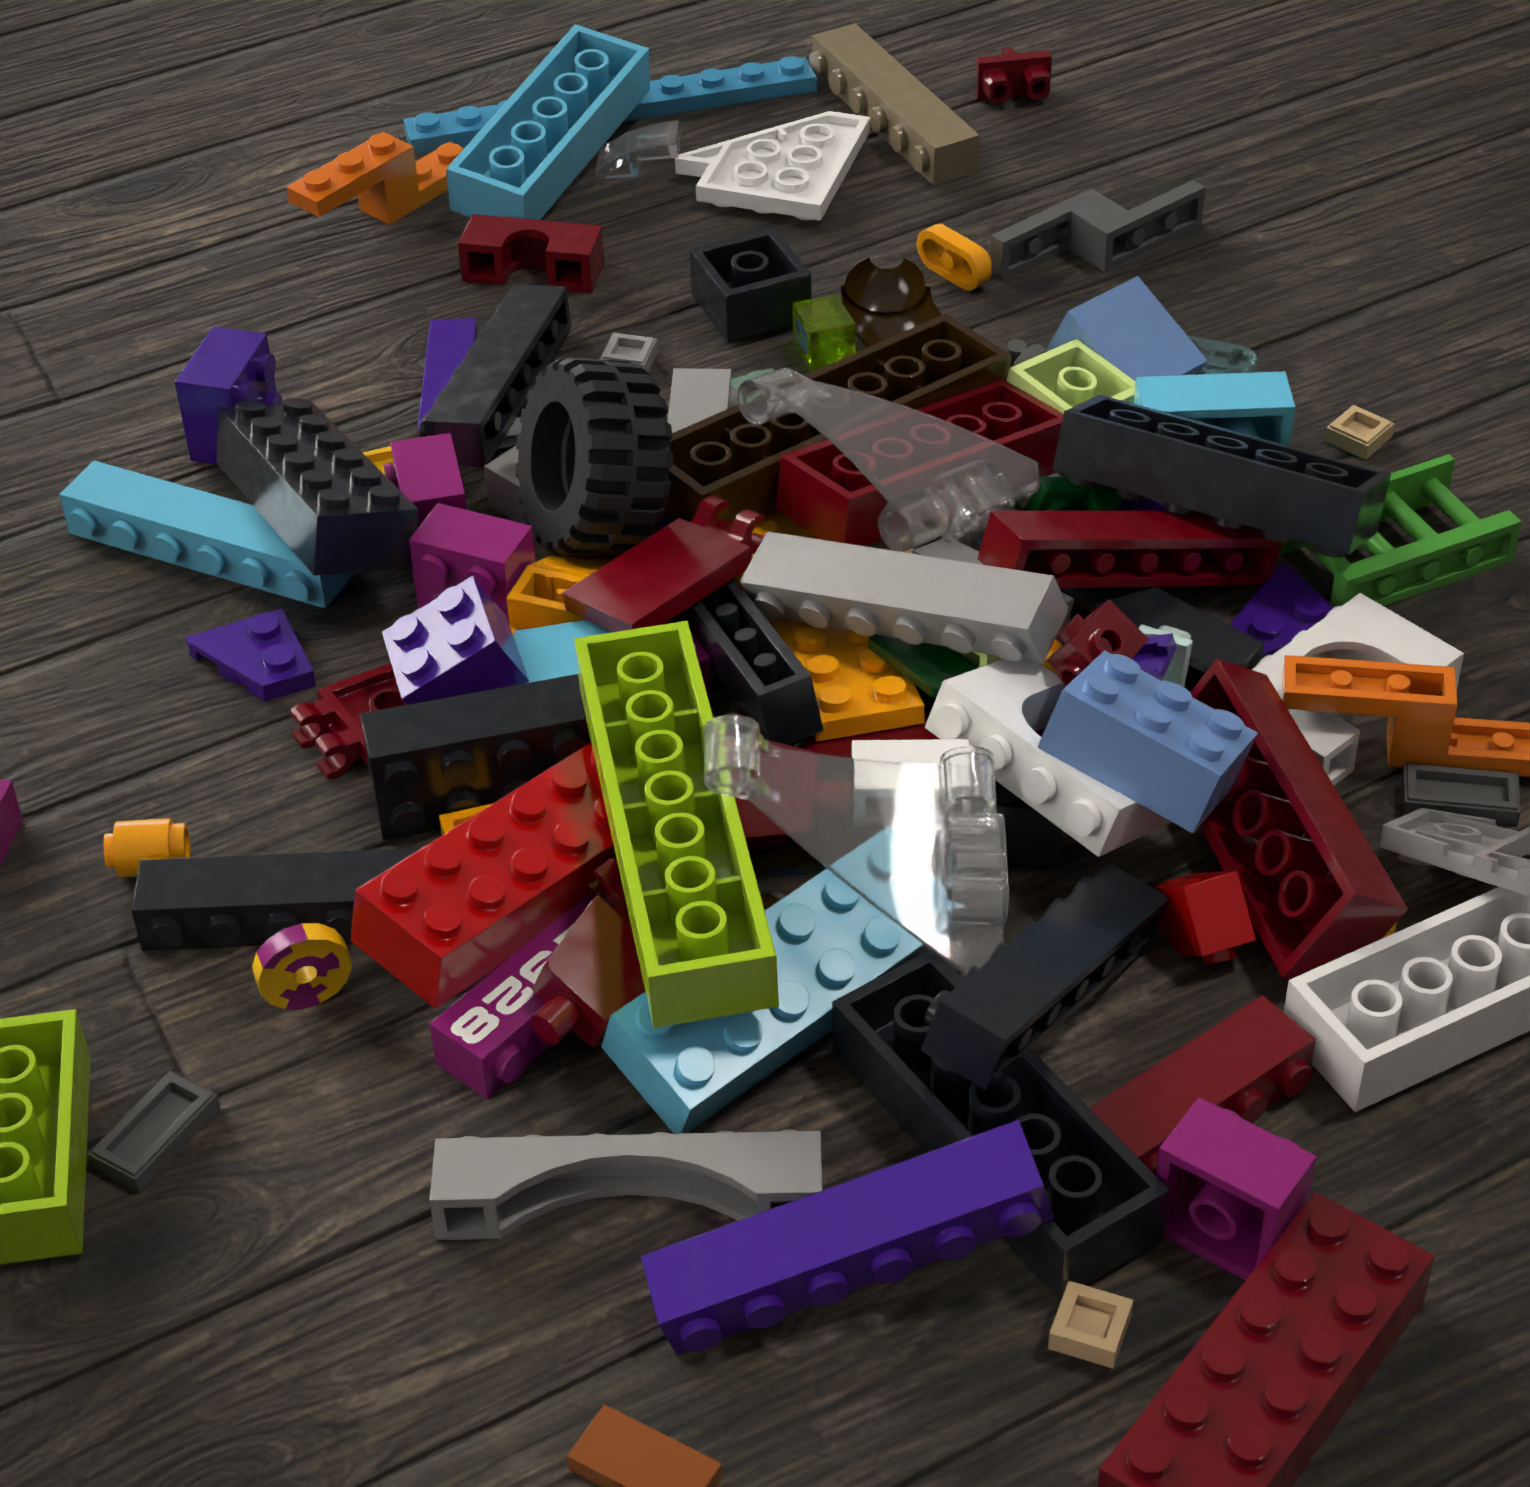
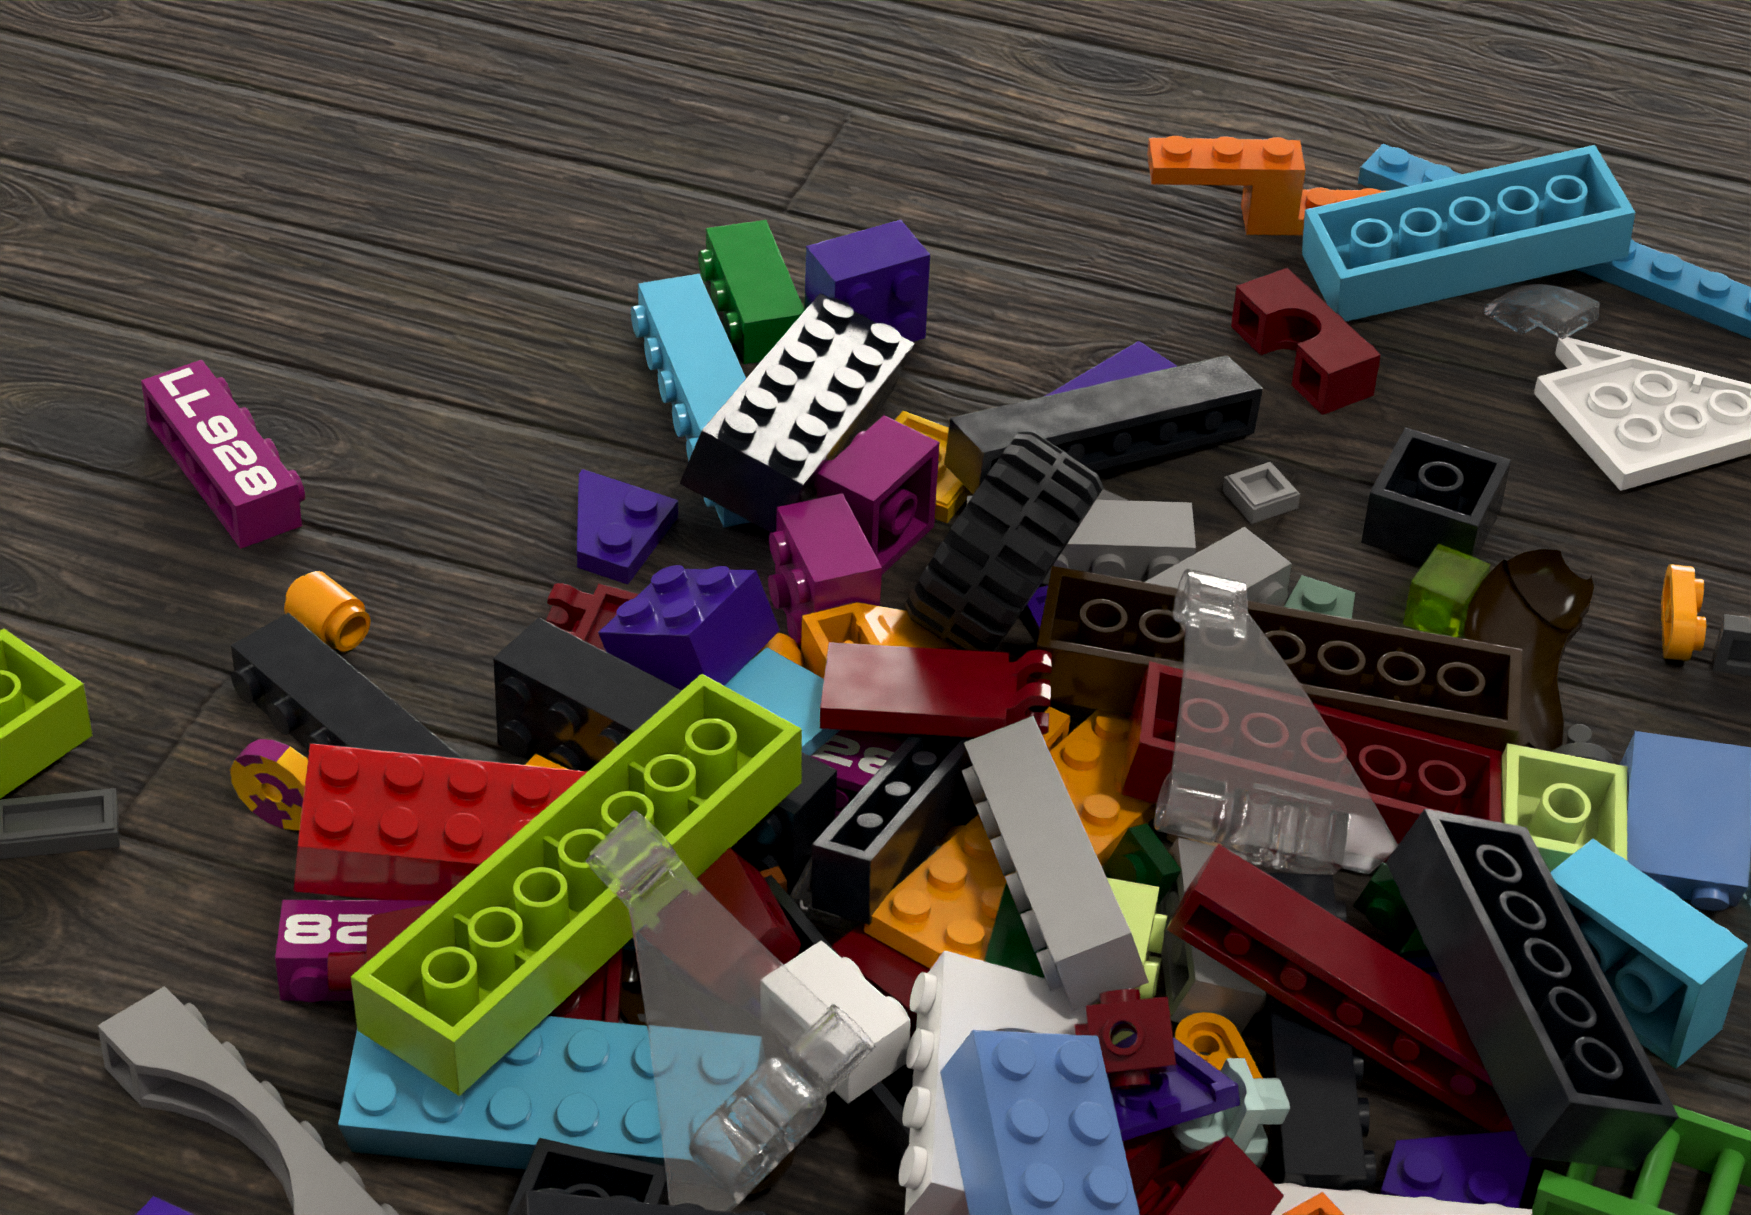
camera: 45 degrees right, 0 degrees up
none -> green brick [698,220,805,364]

